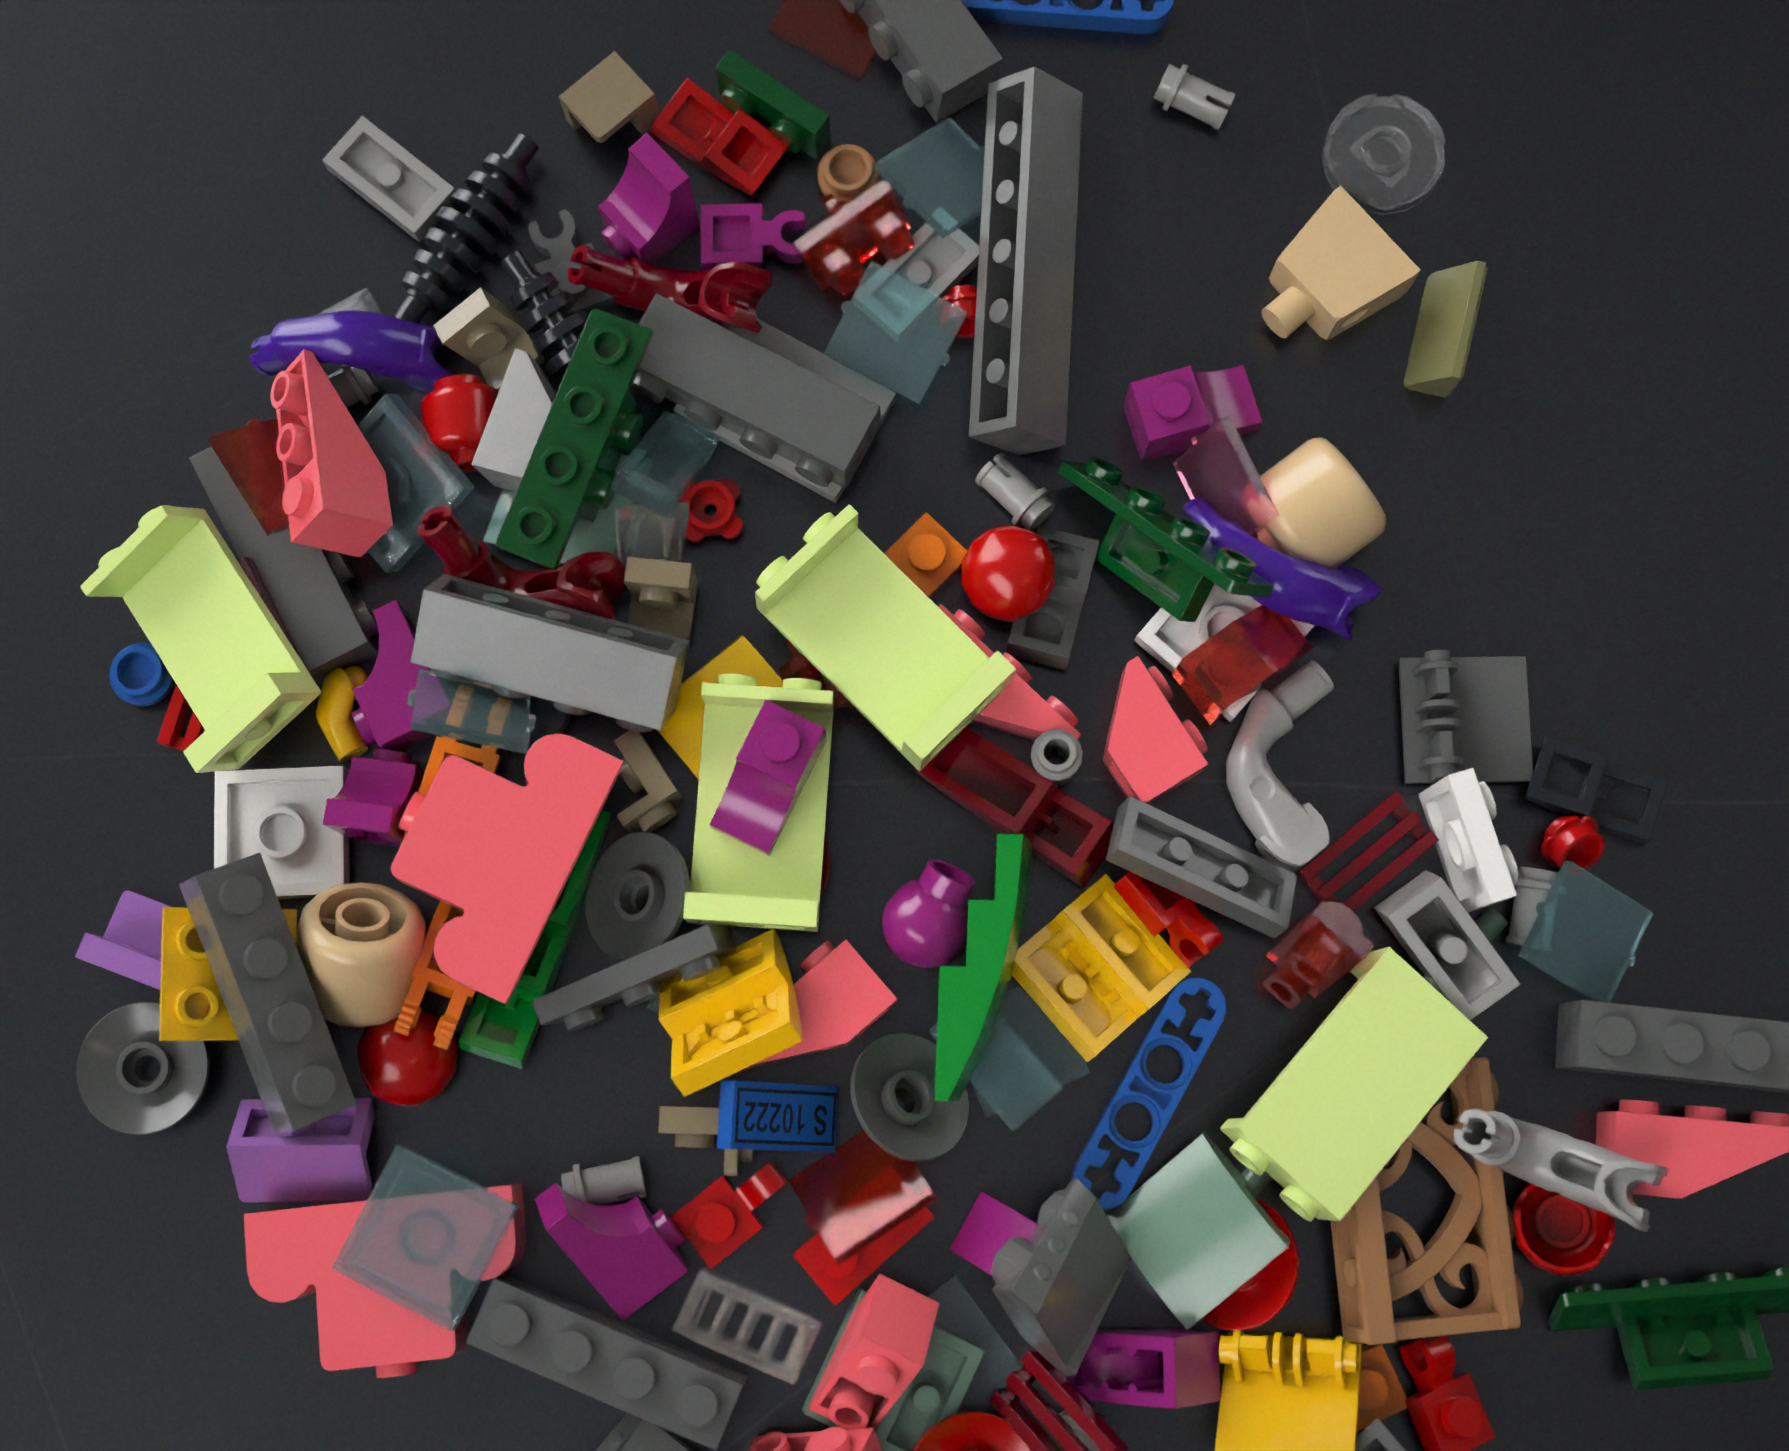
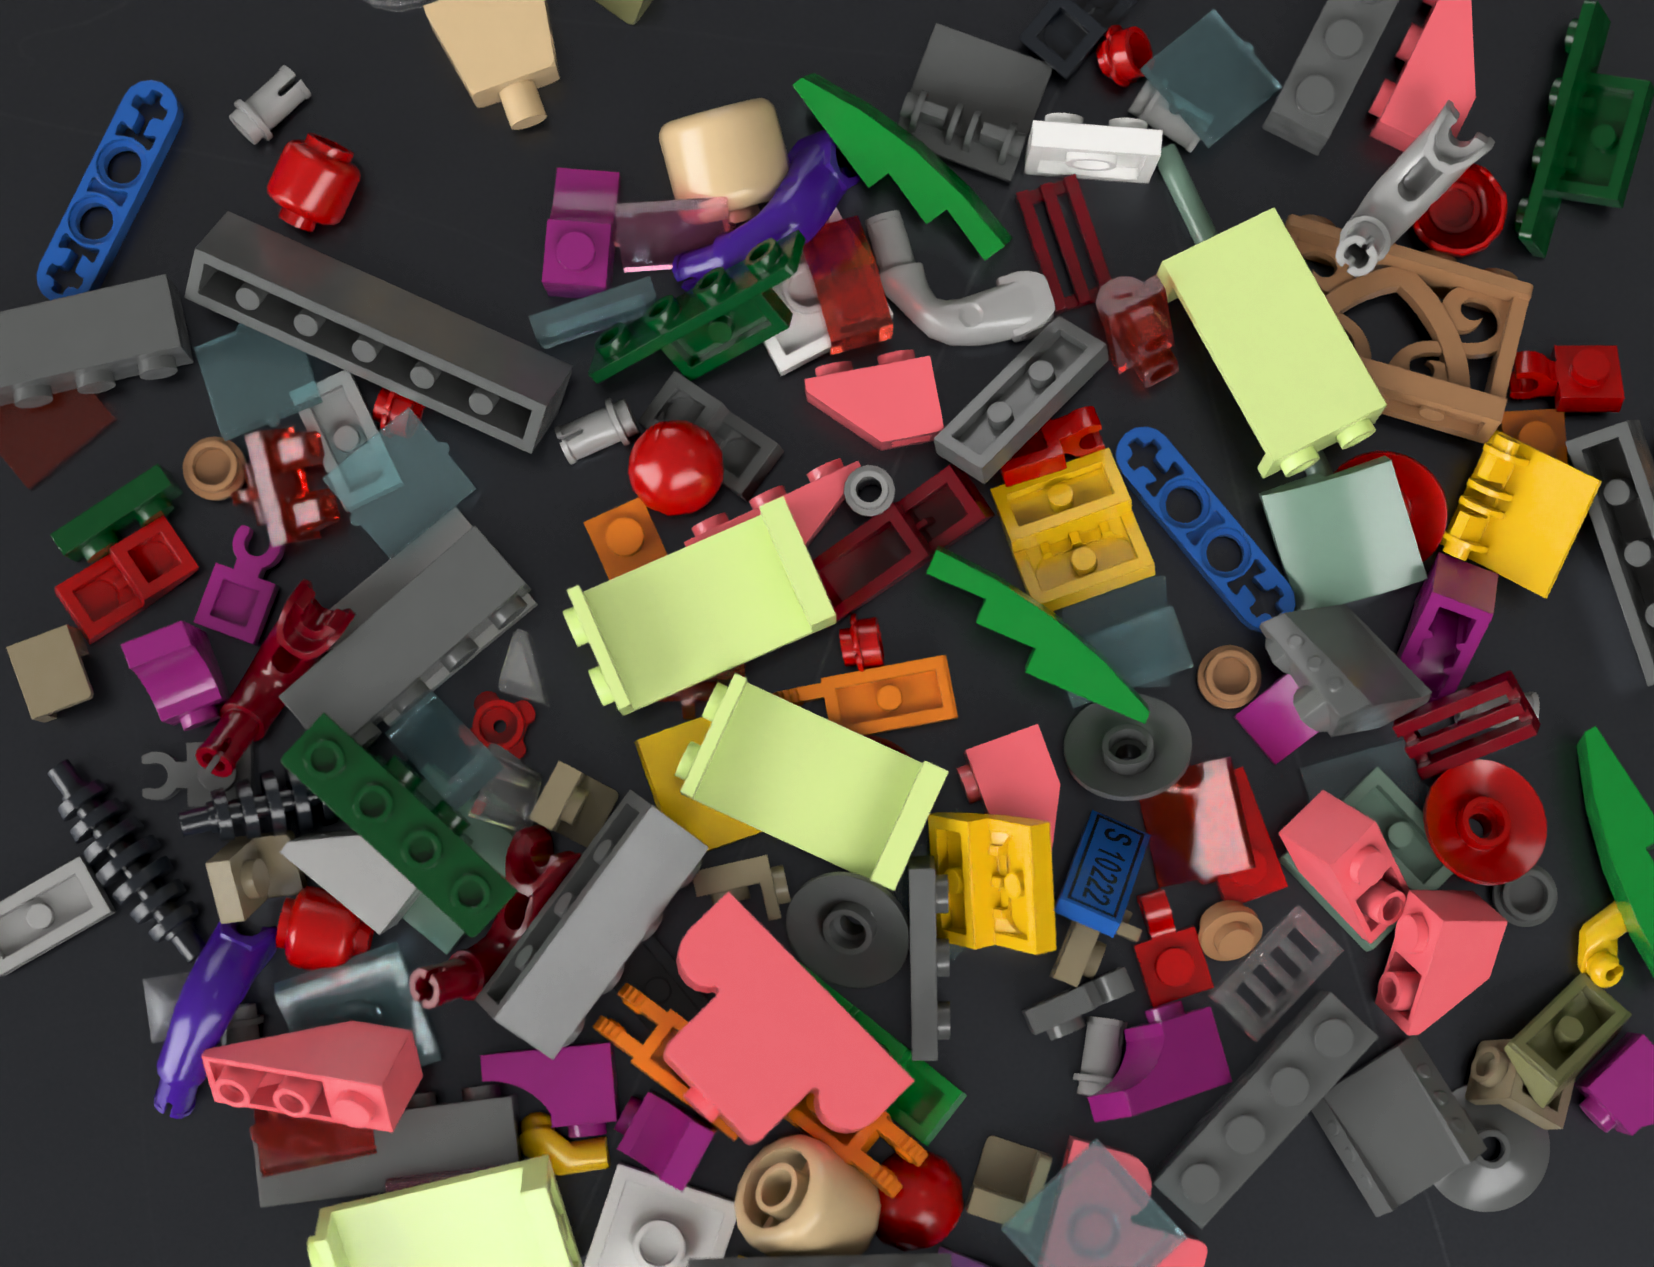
camera: 70 degrees left, 5 degrees up
clear light blue piece [407,669,536,754] -> none
magenta arch [710,700,827,856] -> none
magenta piece [882,859,976,968] -> none
light grey slope [1374,870,1520,1020] -> none
none -> red head [267,132,361,232]
none -> clear slope [497,629,549,707]
none -> clear light blue tile [528,276,658,349]
none -> orange hinge [771,655,958,735]
none -> green slope [792,73,1013,261]
none -> red plate [839,613,885,672]
none -> dark tan panel [964,1135,1053,1233]
none -> dark grey plate [1021,966,1135,1041]
none -> medium nougat plate [1197,645,1262,709]
none -> medium nougat plate [1198,900,1263,961]

